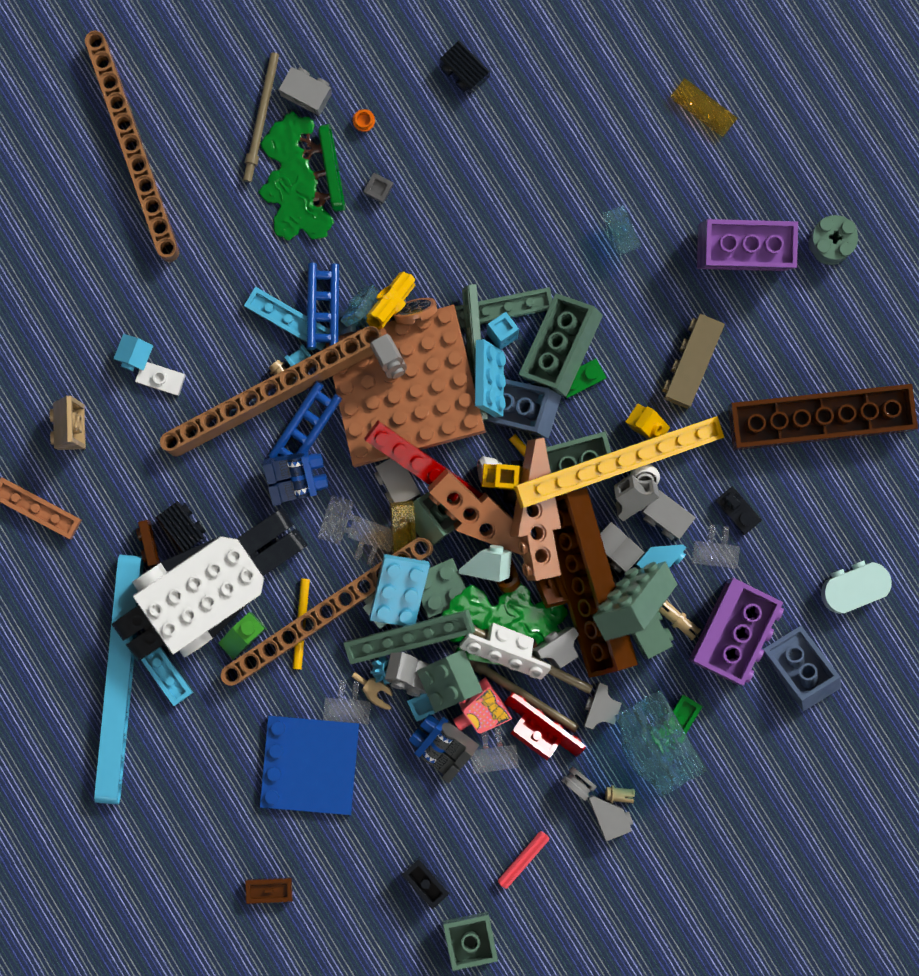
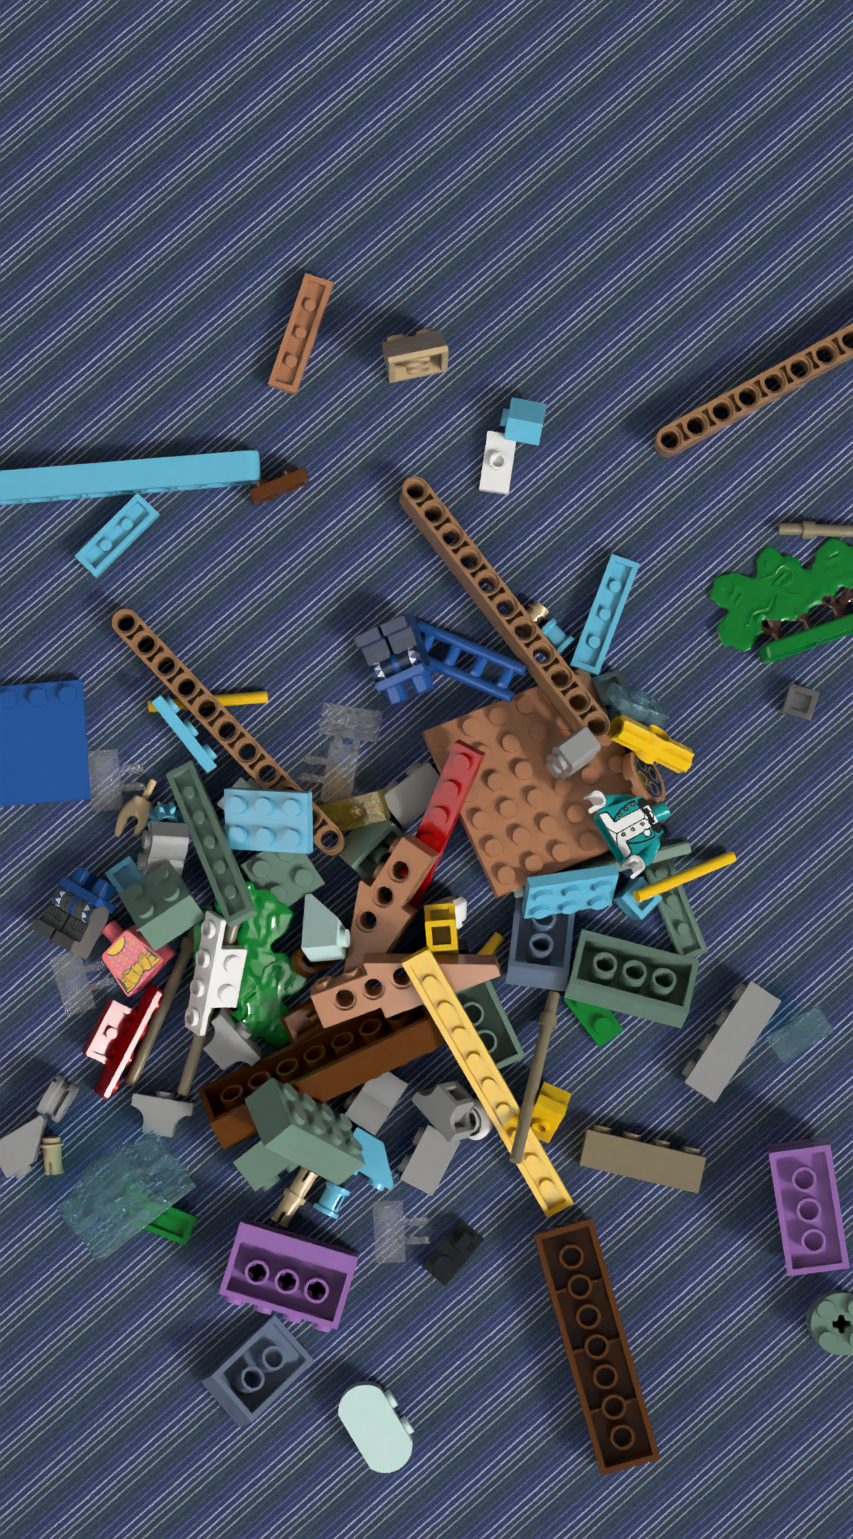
camera: 75 degrees right, 0 degrees up
white piece [111,507,308,662] -> none
black brick [155,501,207,553] -> none
bright green slope [218,612,267,660] -> none
blue bar [307,263,339,350] -> none
none -> medium azure plate [151,695,217,773]
none -> medium azure bush [313,1180,350,1219]
none -> dark tan bar [509,991,560,1164]
none -> torso [583,790,670,879]
none -> yellow bar [633,851,736,903]
none -> light grey brick [681,981,781,1103]

